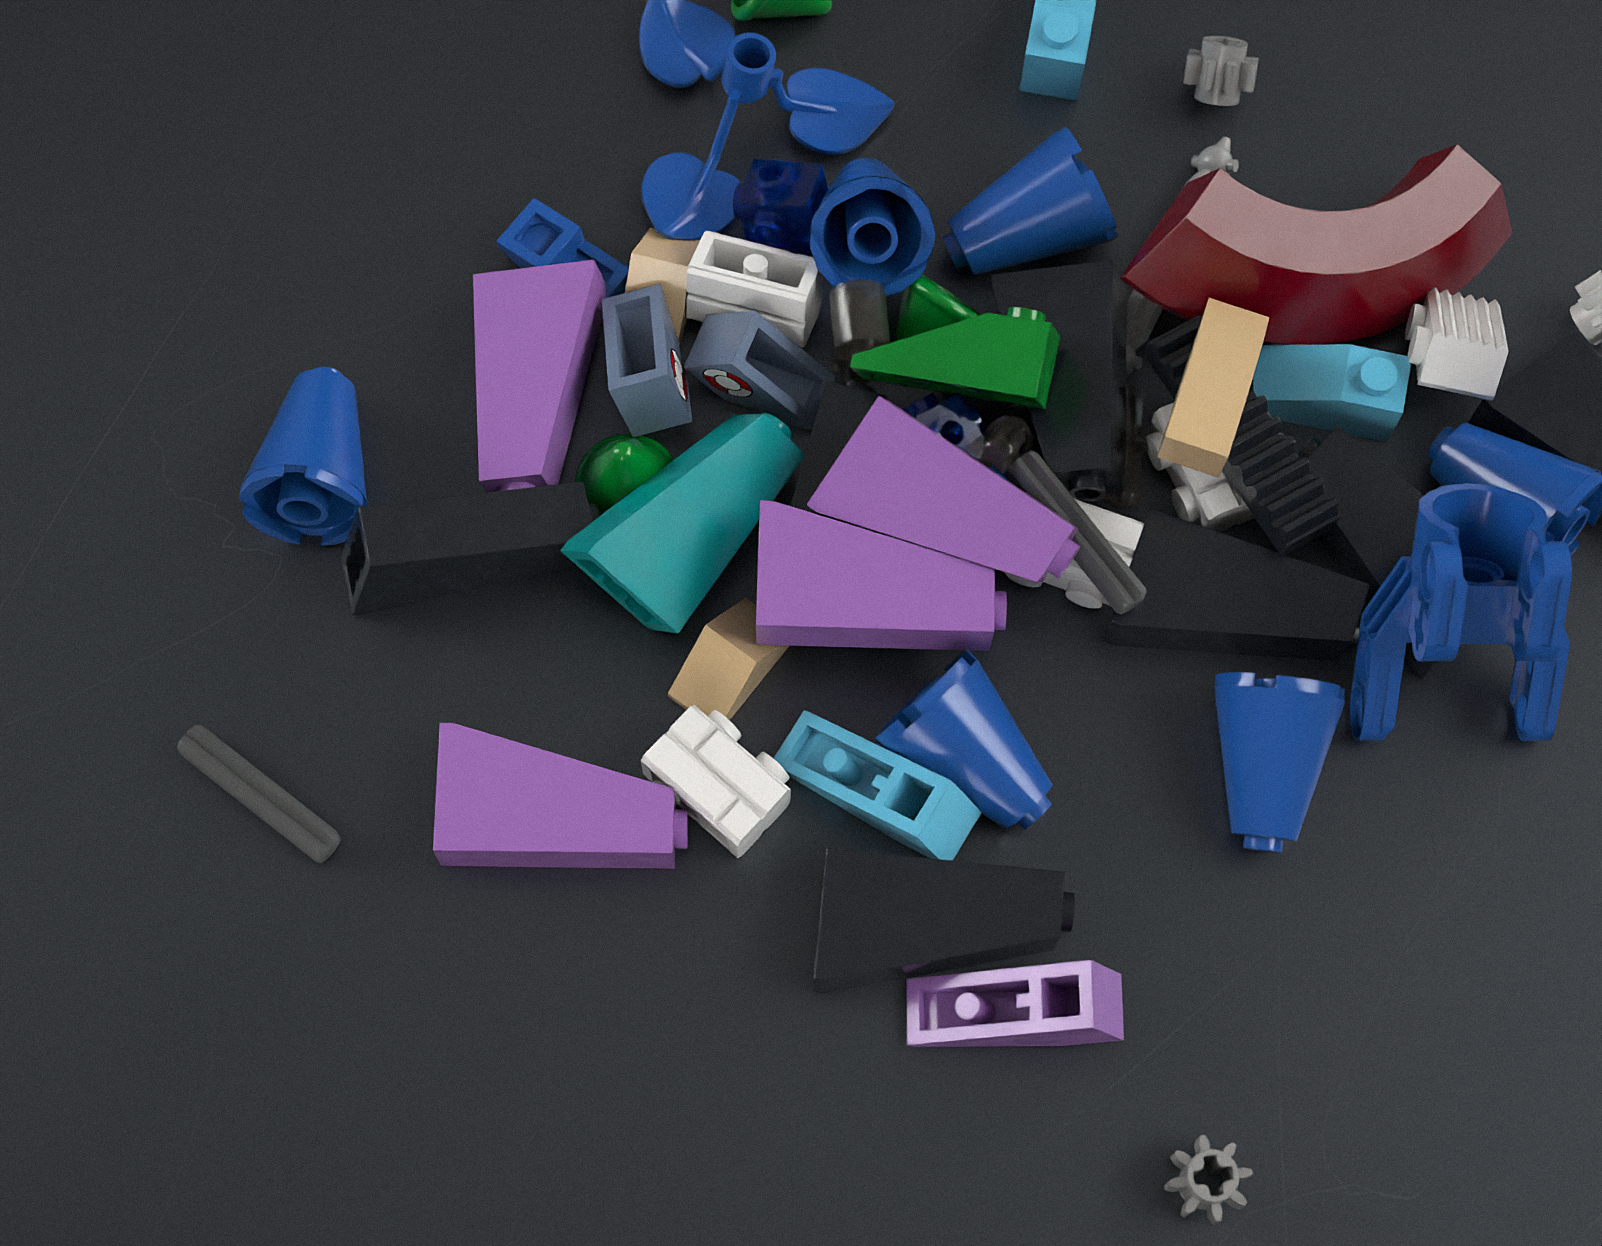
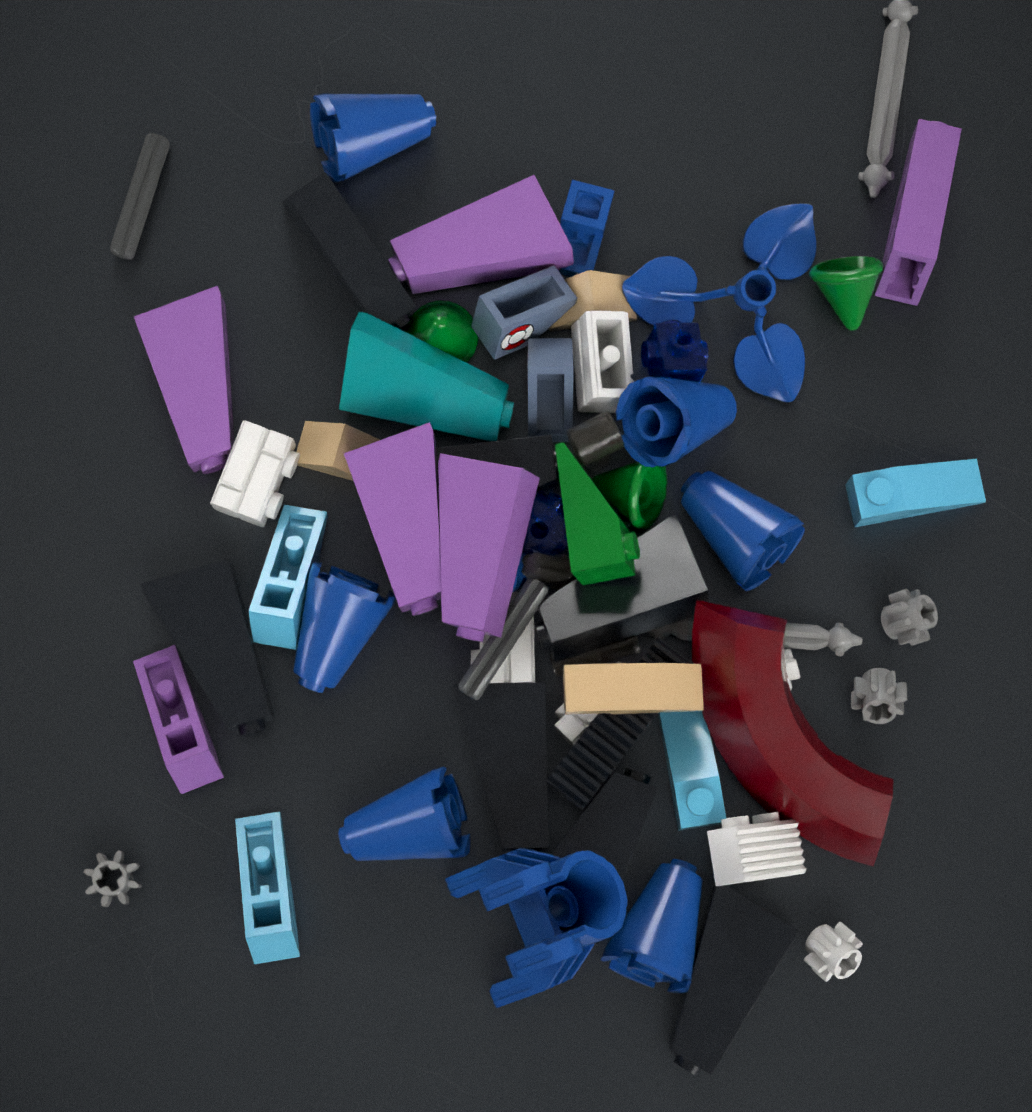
camera: 70 degrees right, 10 degrees up
none -> medium azure slope [235,812,300,964]
none -> light grey gear [851,668,908,724]

